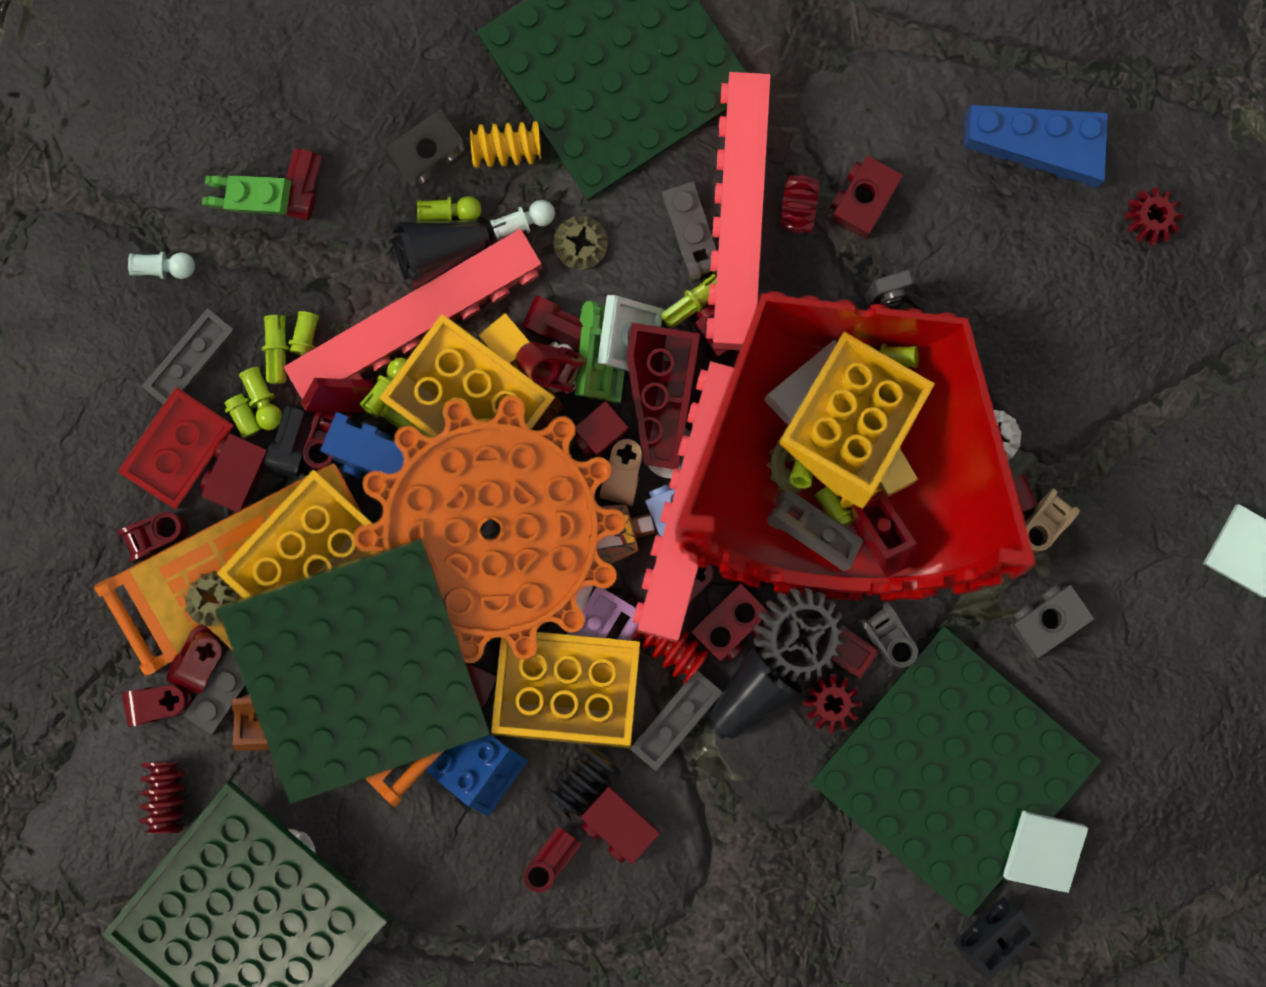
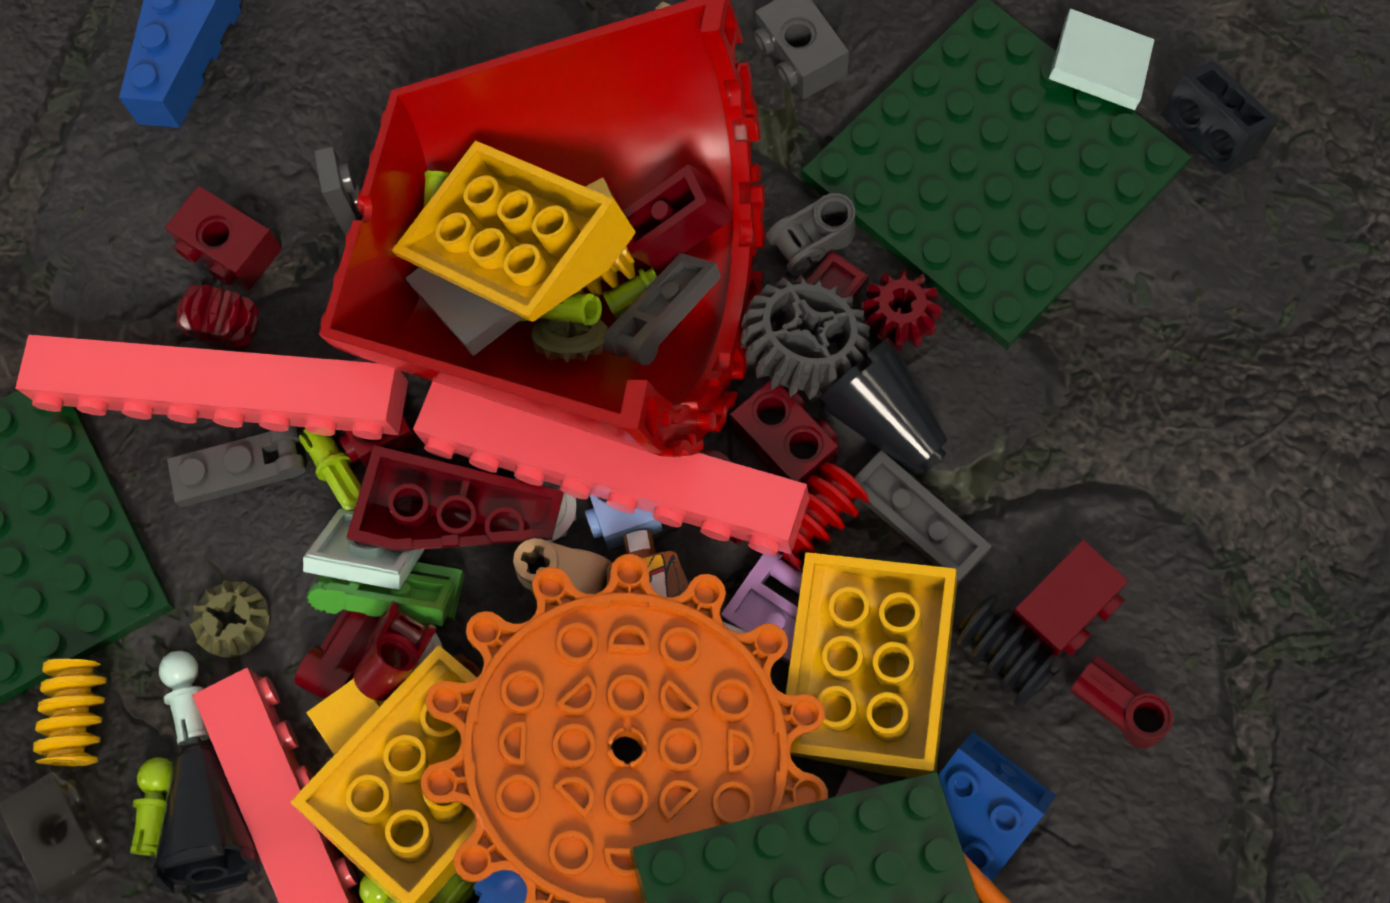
camera: 75 degrees left, 15 degrees down
dark red brick [574,401,628,458] -> none

